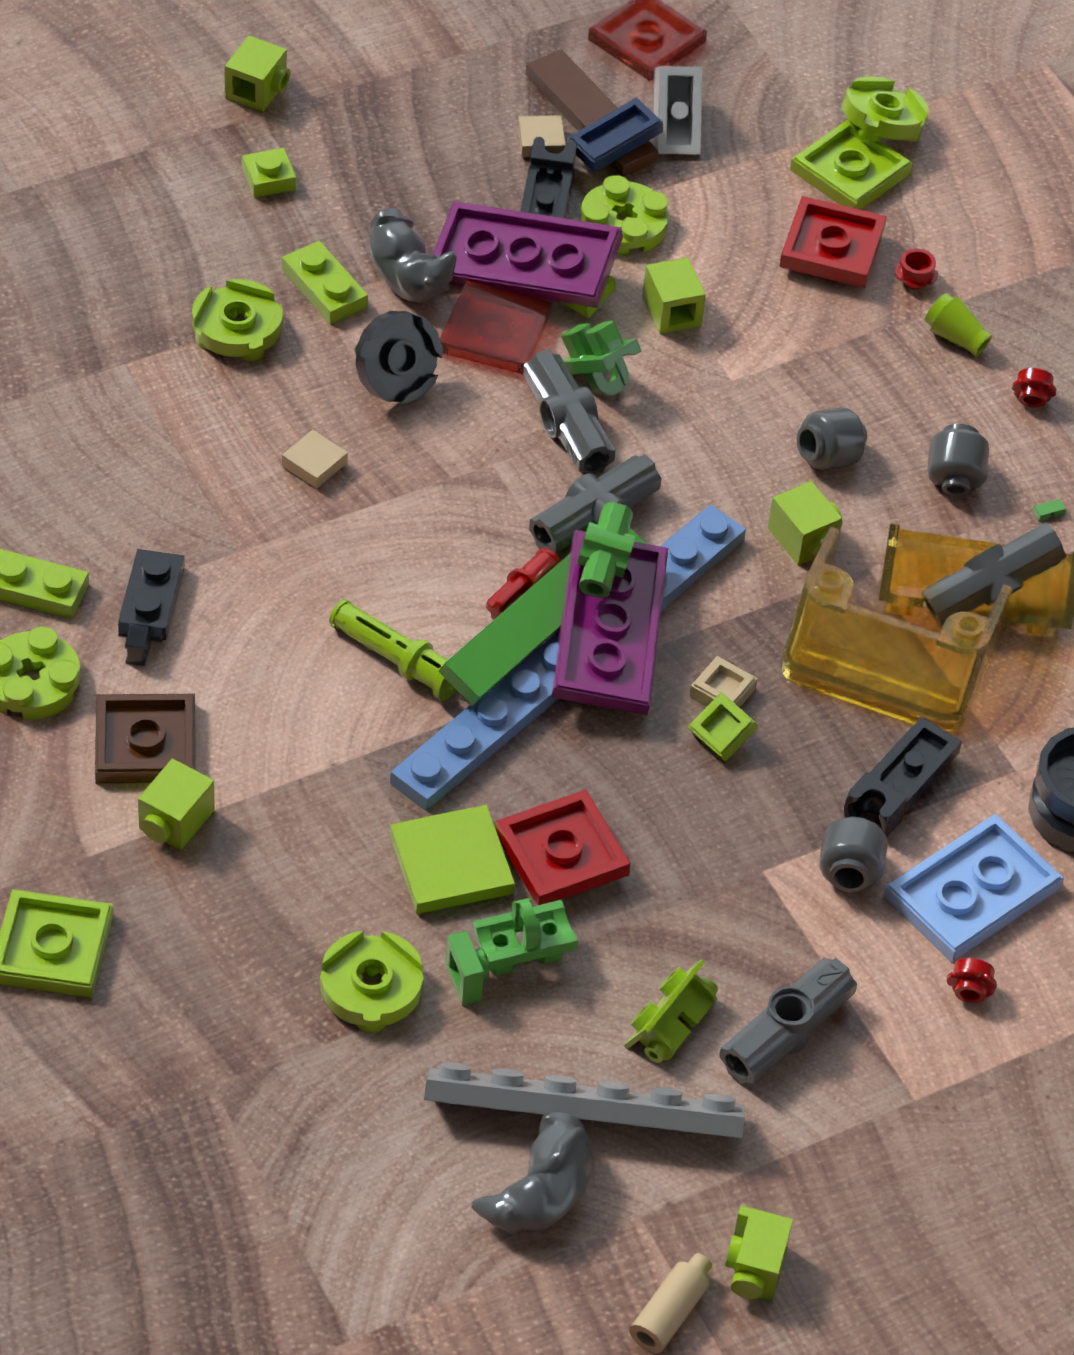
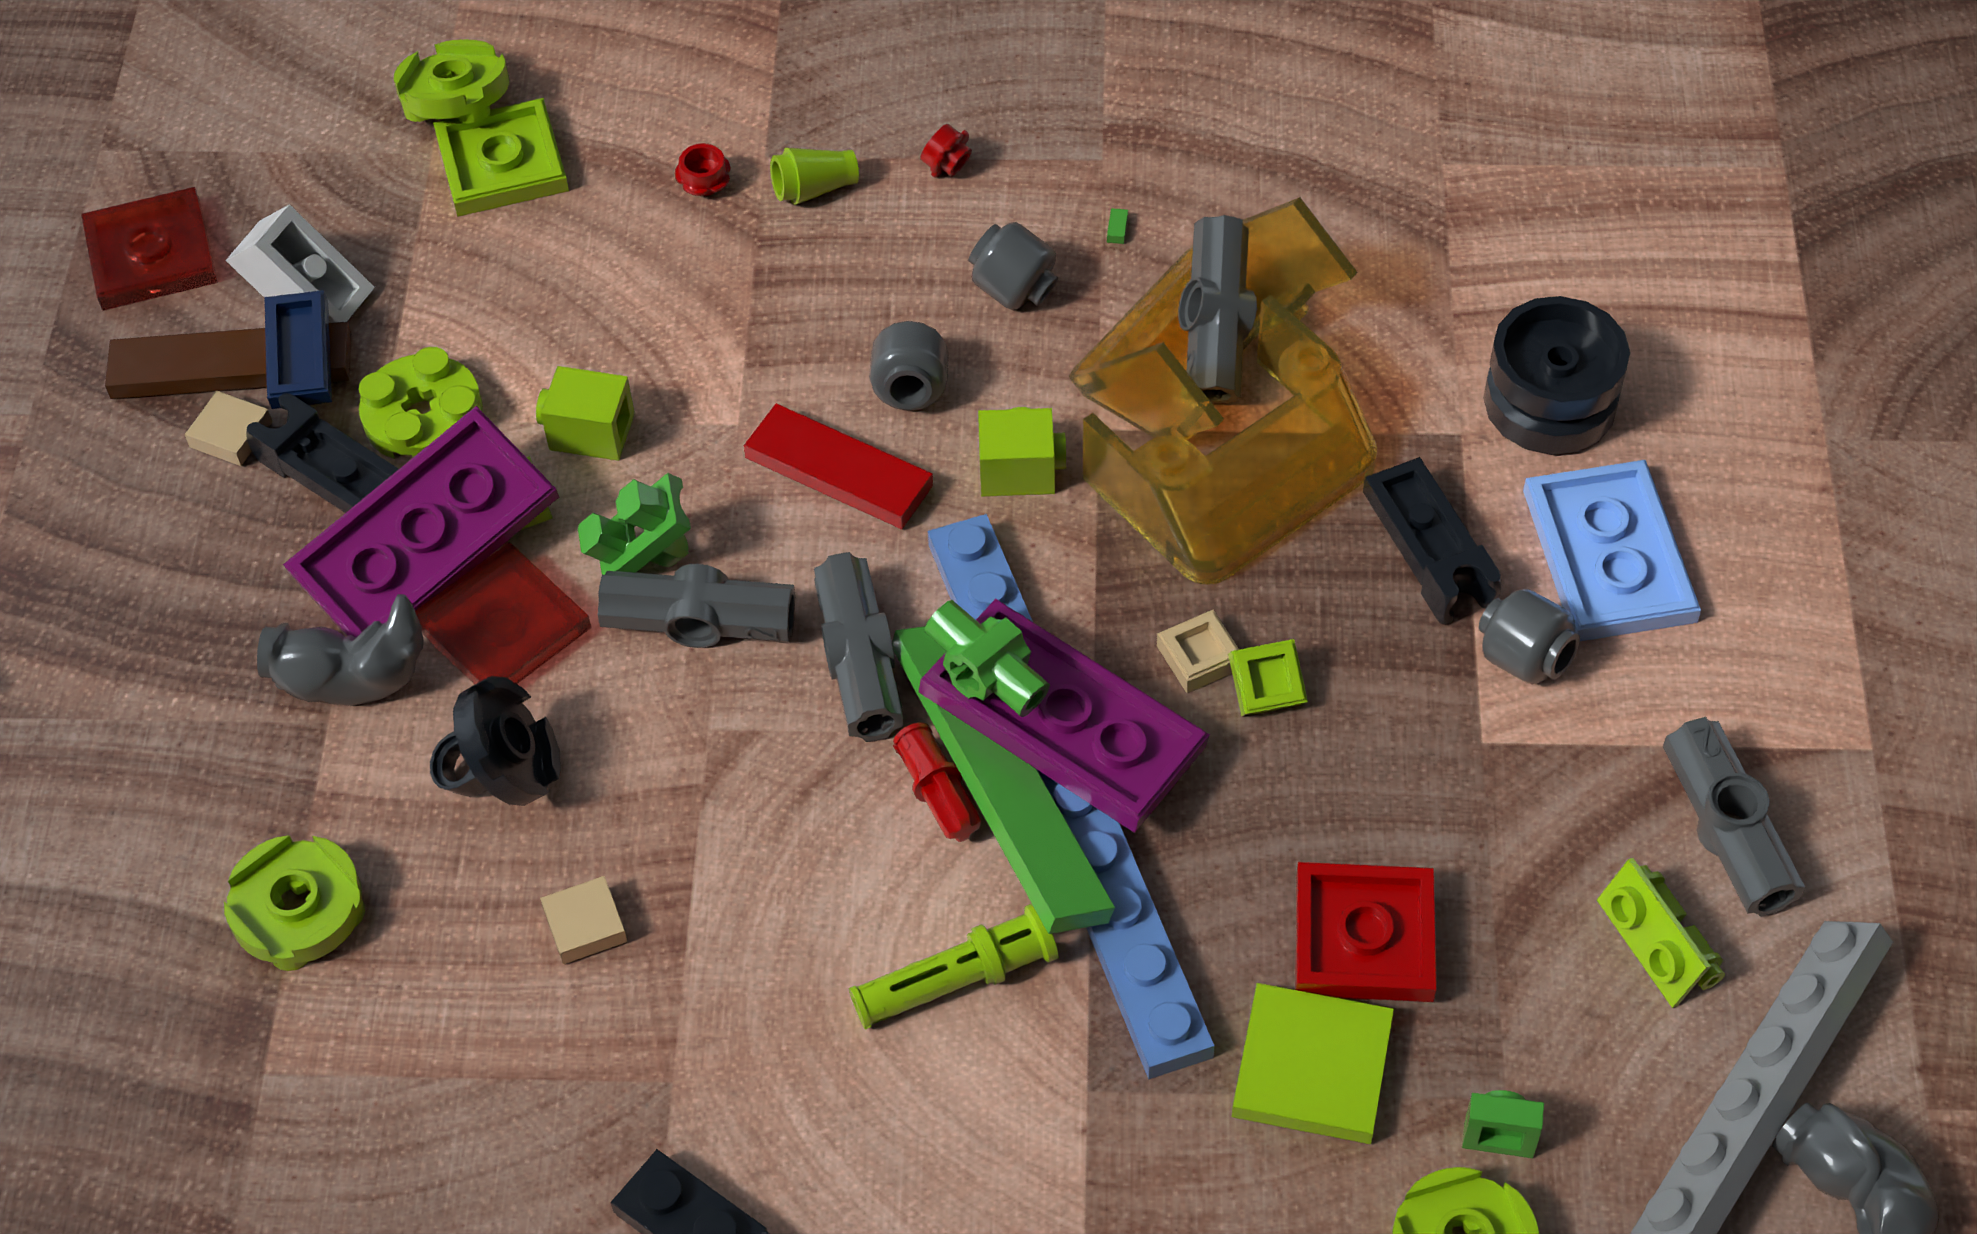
camera: 55 degrees left, 5 degrees up
lime plate [242,148,296,198] -> none
lime plate [282,240,368,324] -> none
bright green hips [473,898,578,976] -> none
red plate [779,196,887,288] -> none
red plate [946,958,997,1003] -> none
none -> red tile [744,403,933,529]

